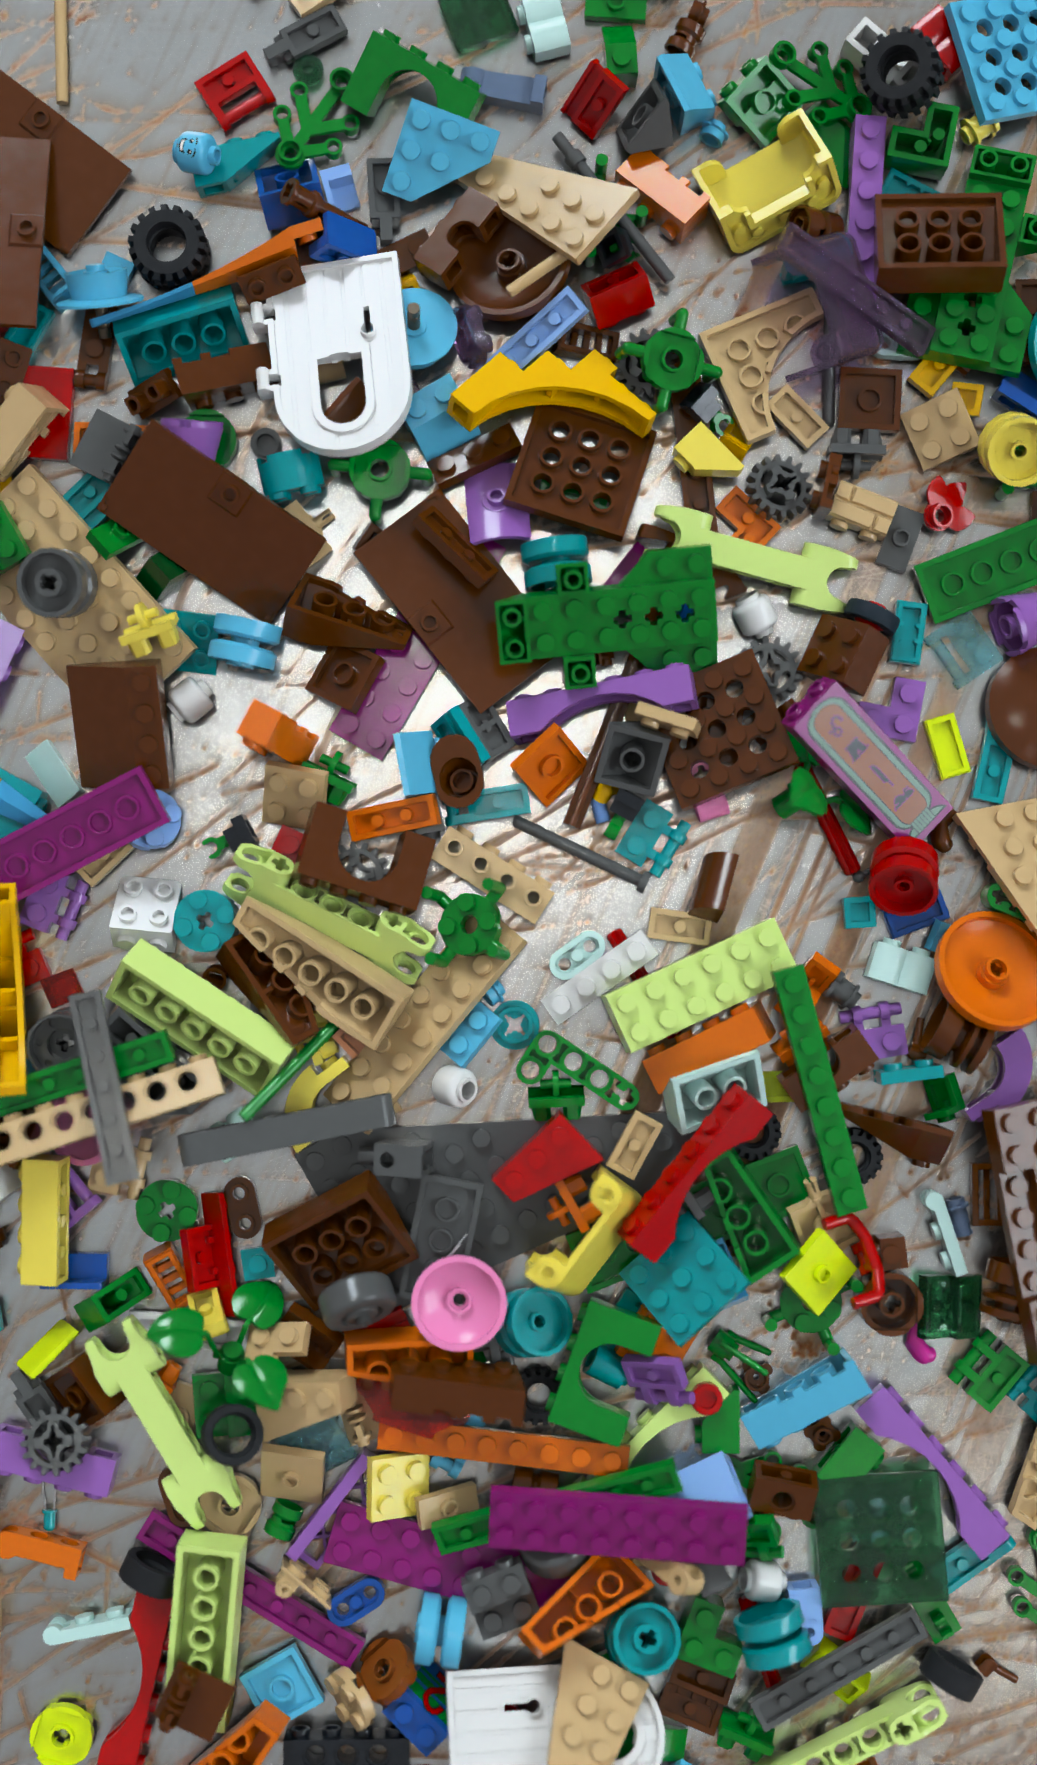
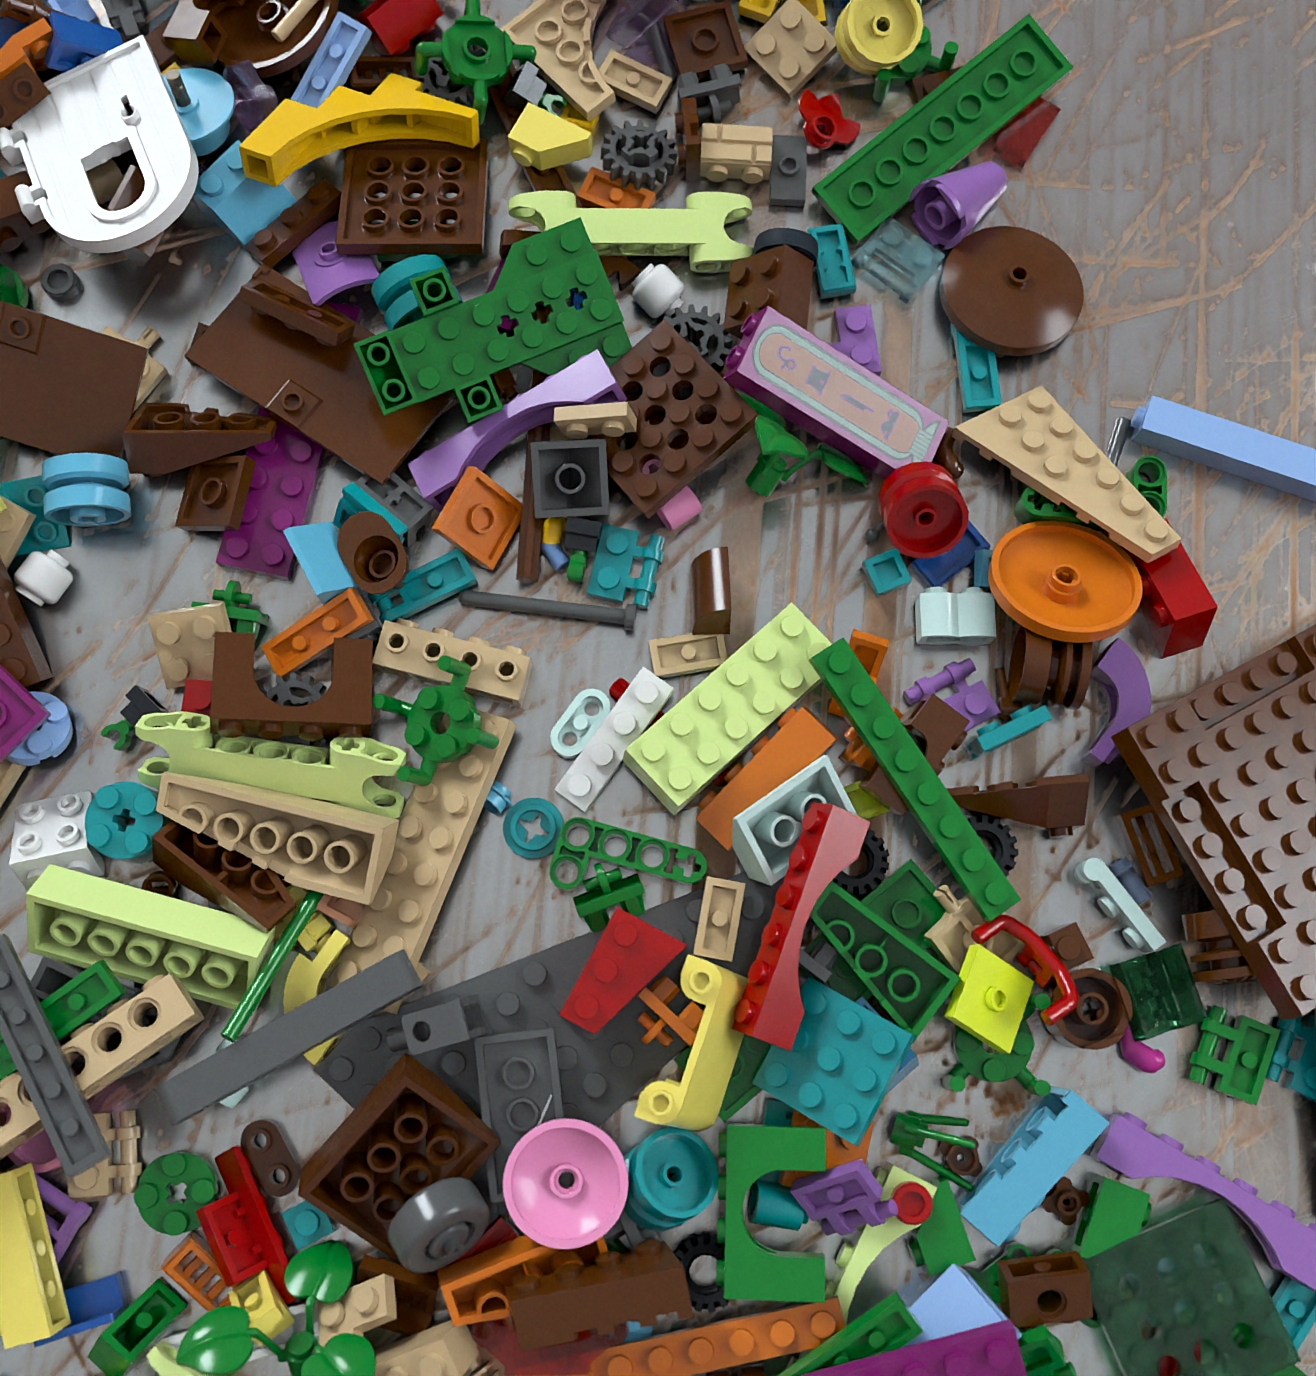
camera: 20 degrees left, 10 degrees down
orange wedge [236,699,320,766] -> none
teal brick [256,448,325,503] -> none
green plate [327,439,434,527] -> none
white head [431,1065,478,1108] -> none
medium azure plate [440,1001,503,1068] -> none
red axle [794,763,861,876] -> none
dark grey brick [821,971,861,1010] -> none
neon yellow tile [922,712,971,781] -> none
green bracket [922,1072,966,1123] -> none

